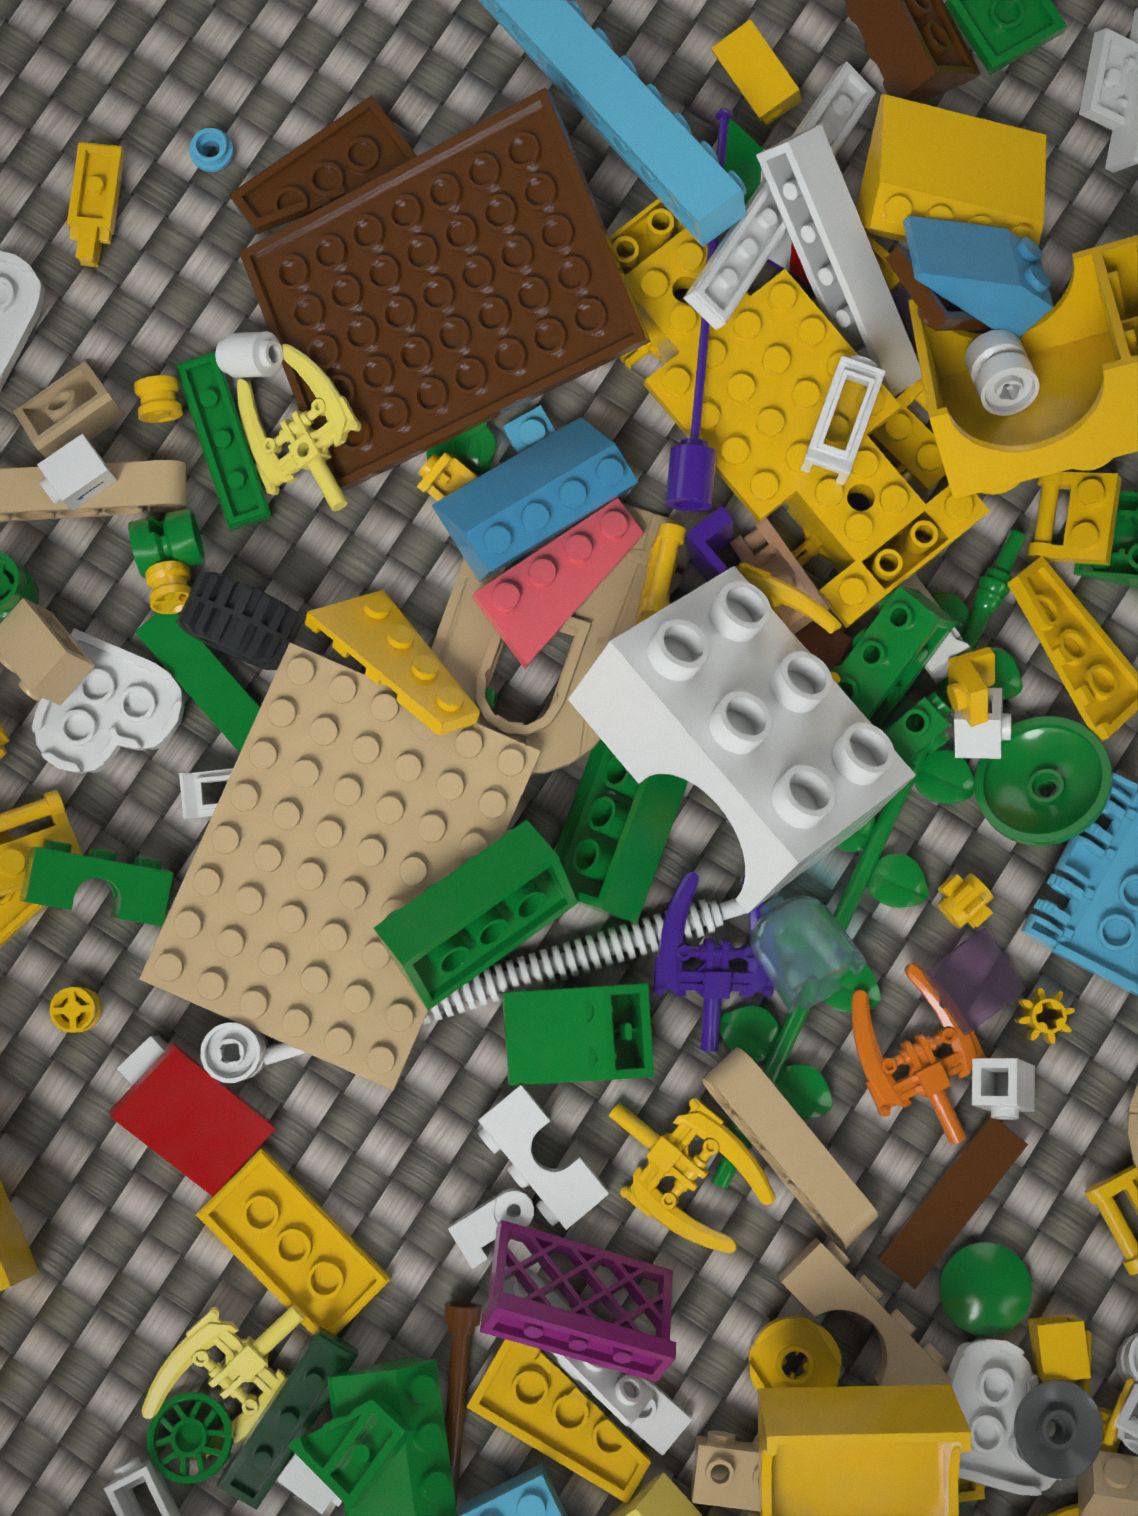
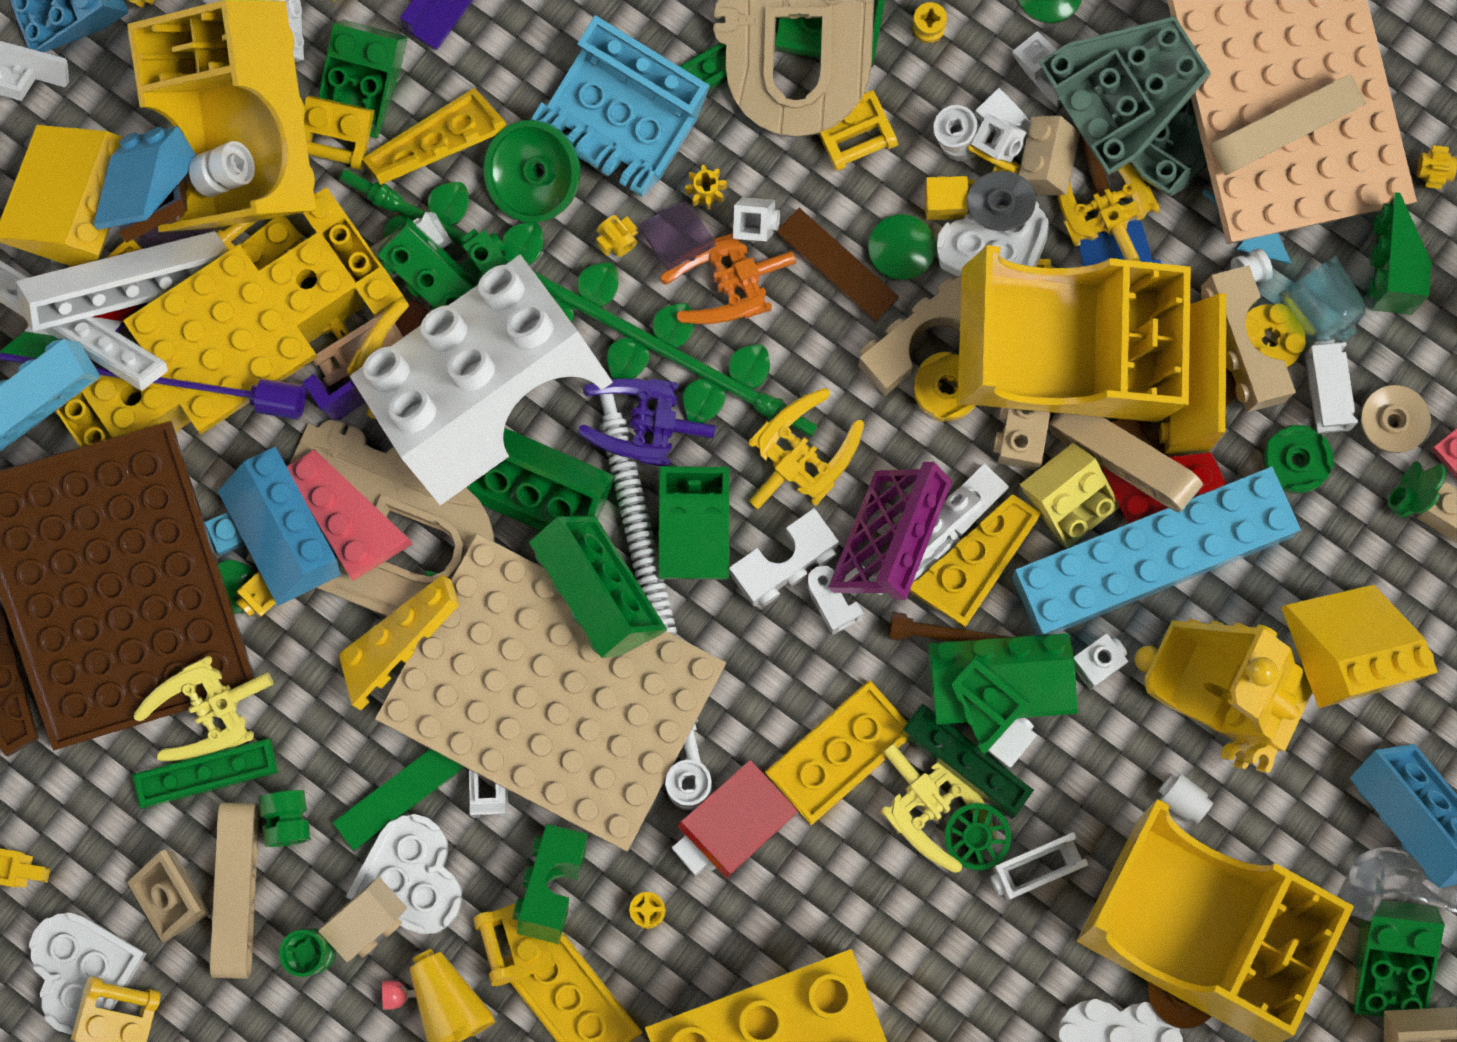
camera: 85 degrees left, 5 degrees down
white brick [37,434,117,511] -> none
yellow wheel [134,375,183,423] -> none
yellow wheel [145,561,192,614] -> none
black tyre [176,572,303,671] -> none
white brick [215,331,283,378] -> none
yellow plate [634,523,687,626] -> none
tan beam [702,1048,878,1249] -> none
clear light blue cylinder [750,896,866,1013] -> none
white window [800,355,886,486] -> none
yellow bracket [947,647,995,727] -> none
white brick [954,688,1011,759] -> none

